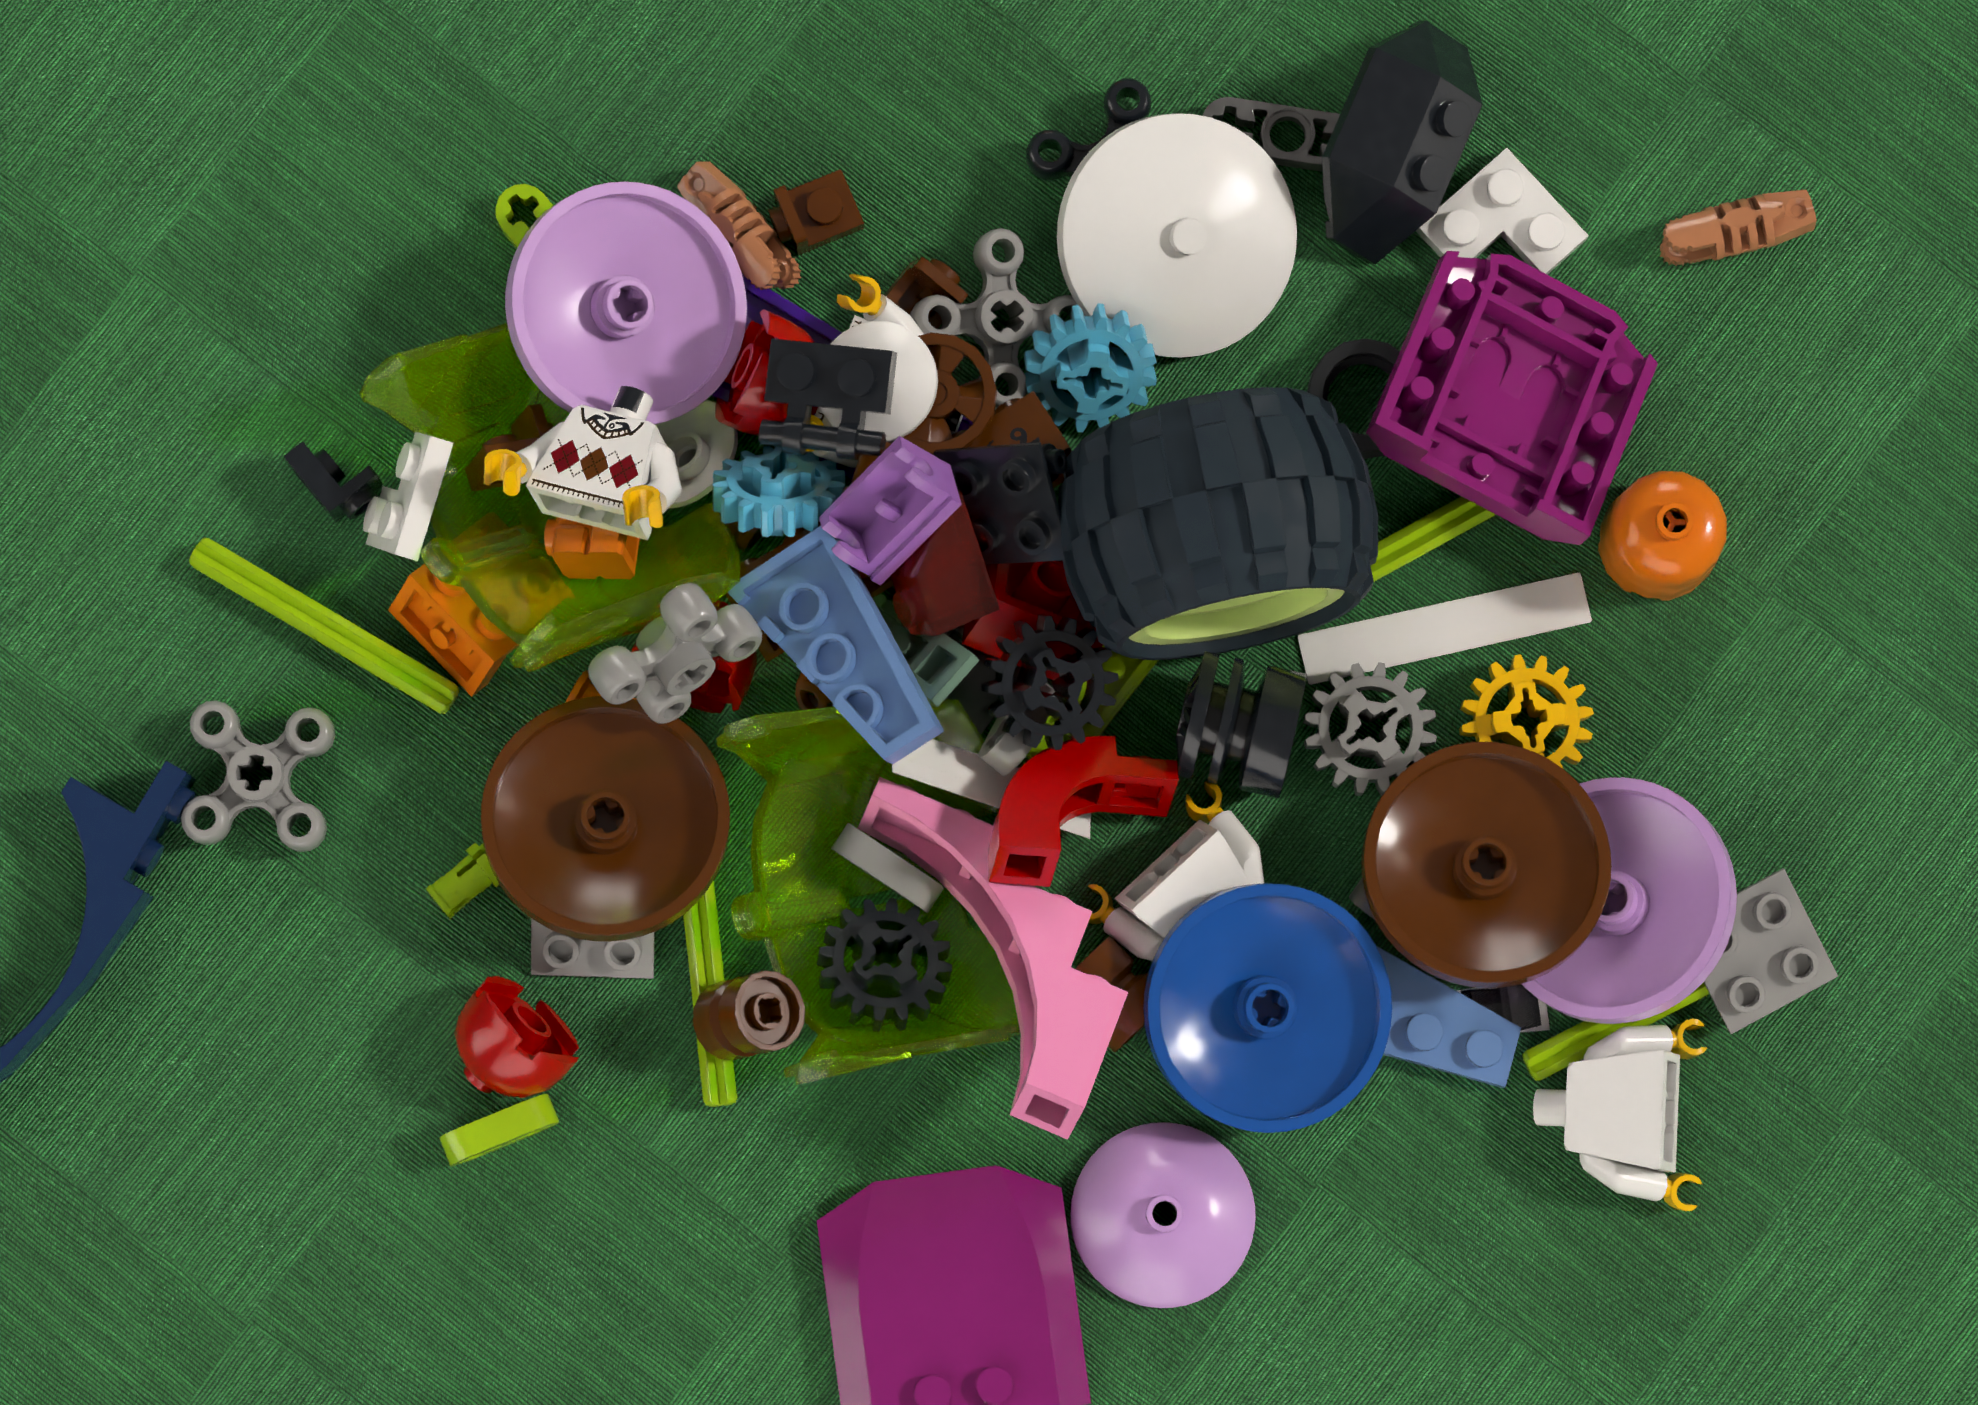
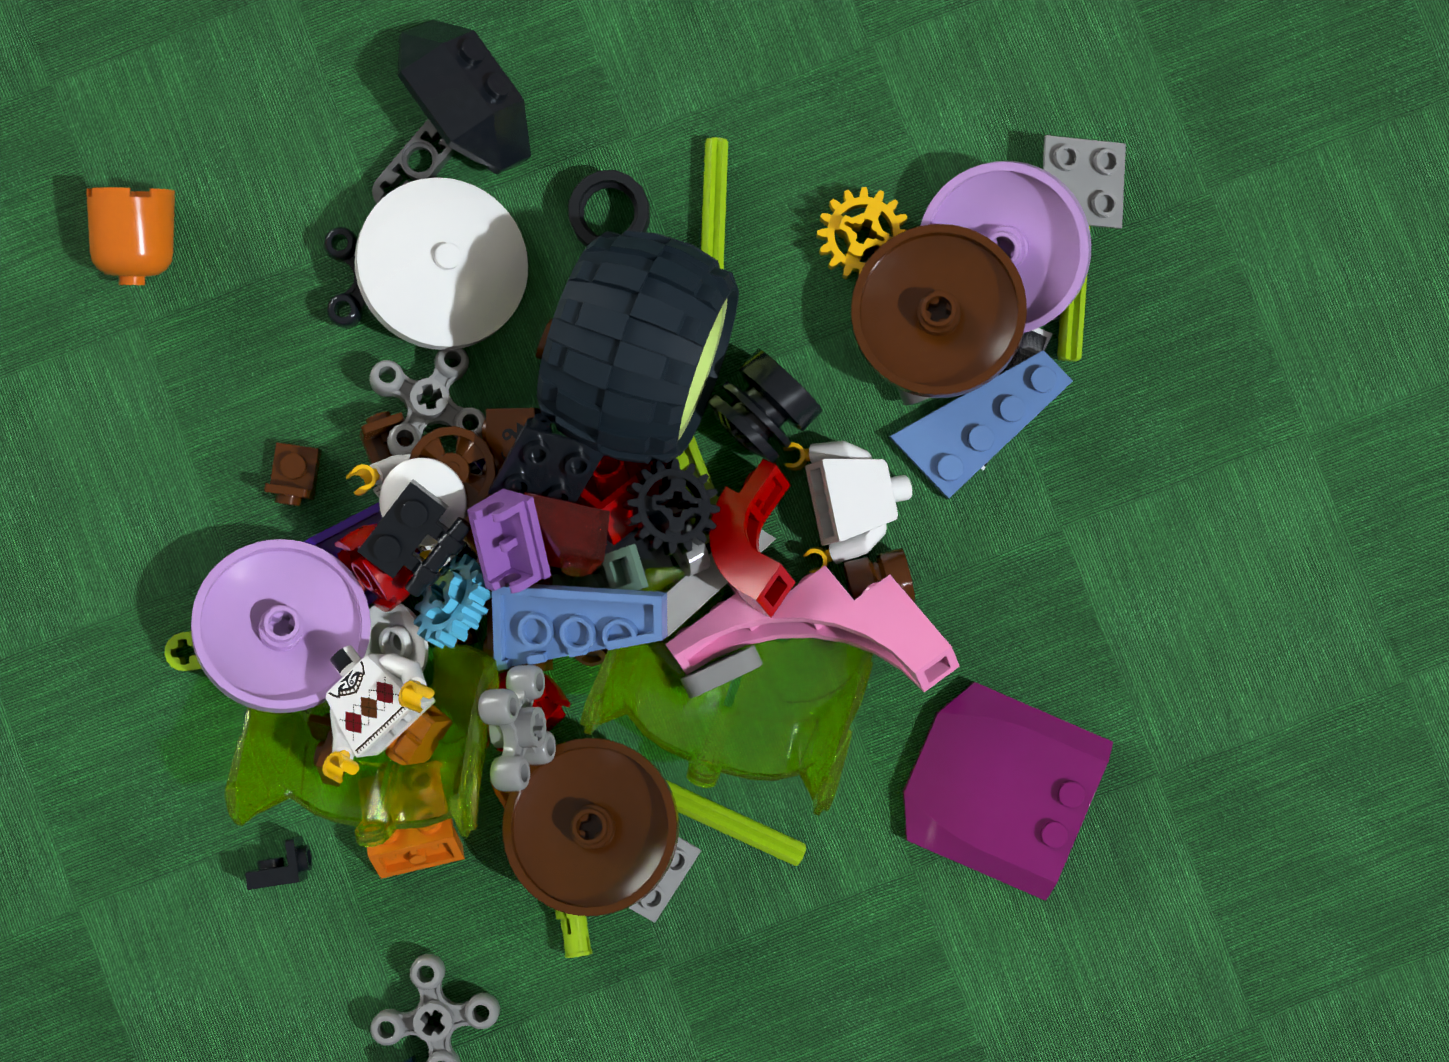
camera: 50 degrees left, 5 degrees up
lime axle [189,537,459,714] -> none
white plate [363,432,453,561] -> none
lime beam [439,1094,559,1167] -> none
red cylinder [455,976,579,1098] -> none
nougat hinge [677,161,801,290] -> none
reddish brown wheel [693,970,805,1060] -> none
black gear [817,898,953,1032] -> none
medium azure gear [1024,303,1157,433] -> none
lavender dish [1070,1122,1256,1308] -> none
blue dish [1143,883,1392,1133] -> none
white sticker [1298,573,1592,685] -> none
light grey gear [1303,662,1437,796] -> none
magenta wedge [1366,251,1658,545] -> none
white plate [1416,148,1589,275] -> none
white torso [1533,1018,1707,1211] -> none
orange cylinder [1598,471,1727,601] -> none

